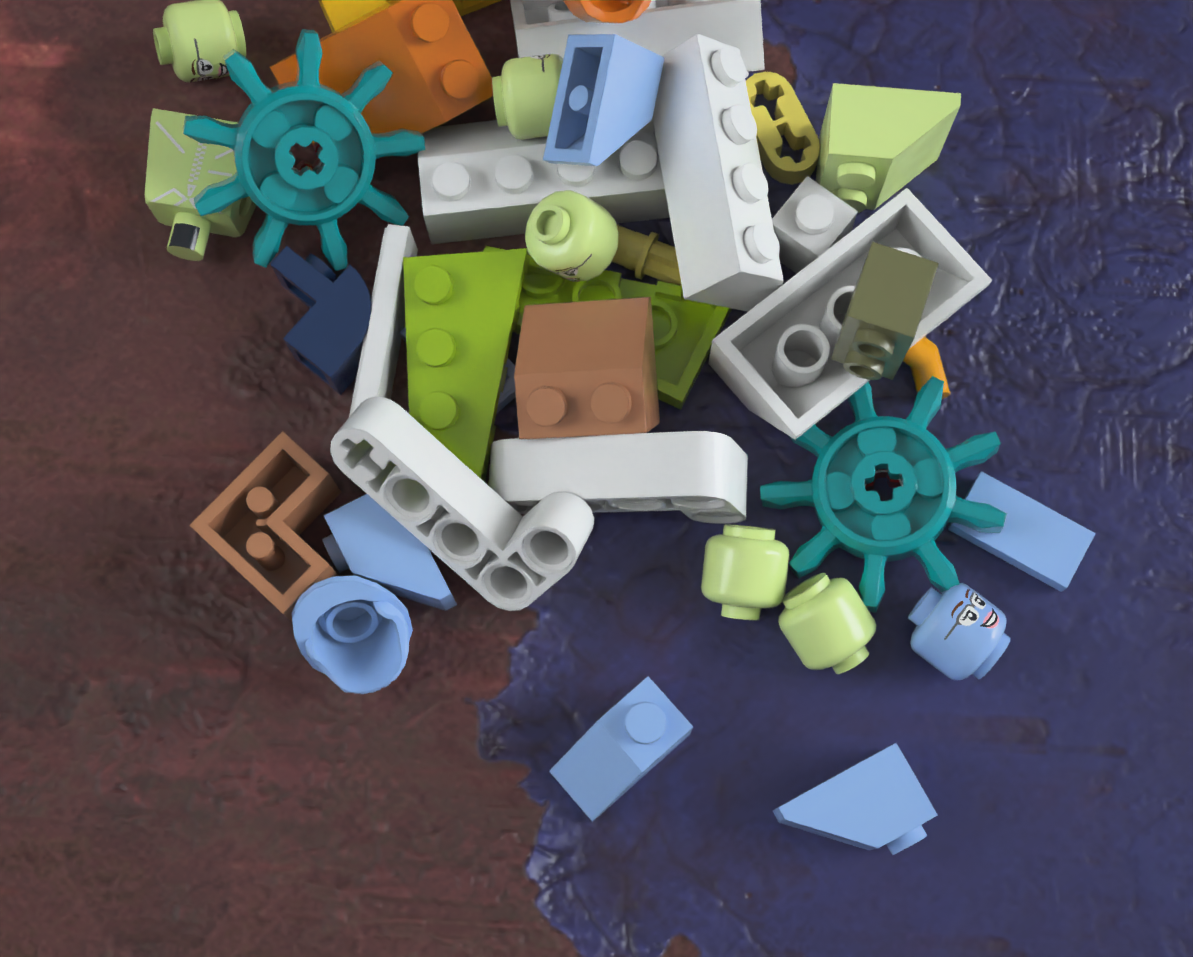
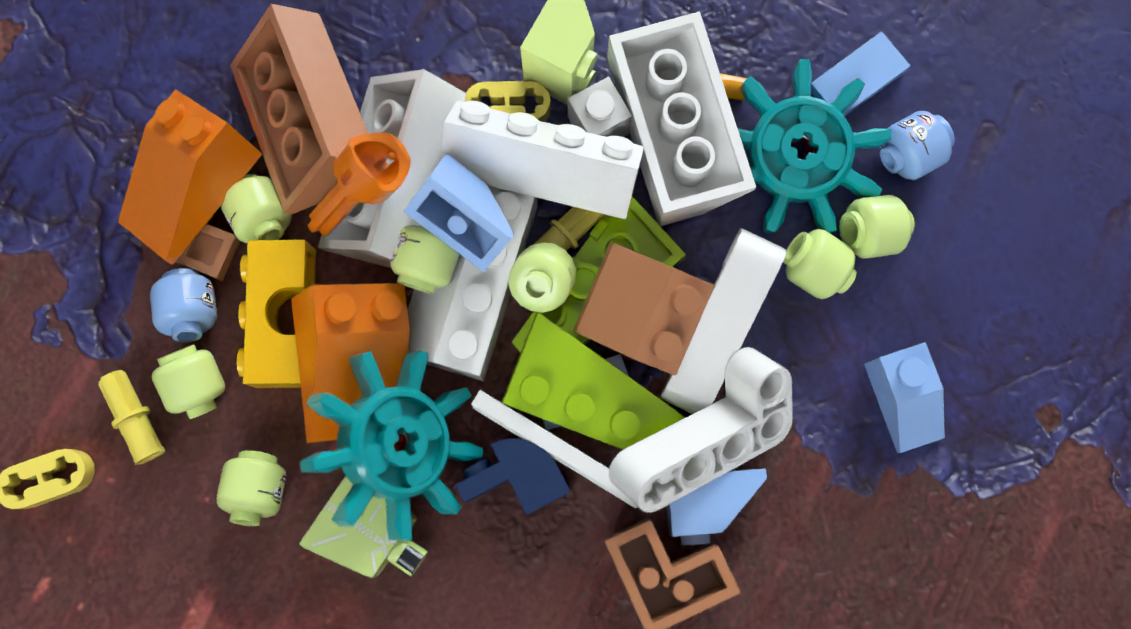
camera: 70 degrees left, 5 degrees up
light blue piece [291,576,413,694] -> none
light blue slope [773,743,938,855] -> none
olive brick [831,242,939,380] -> none

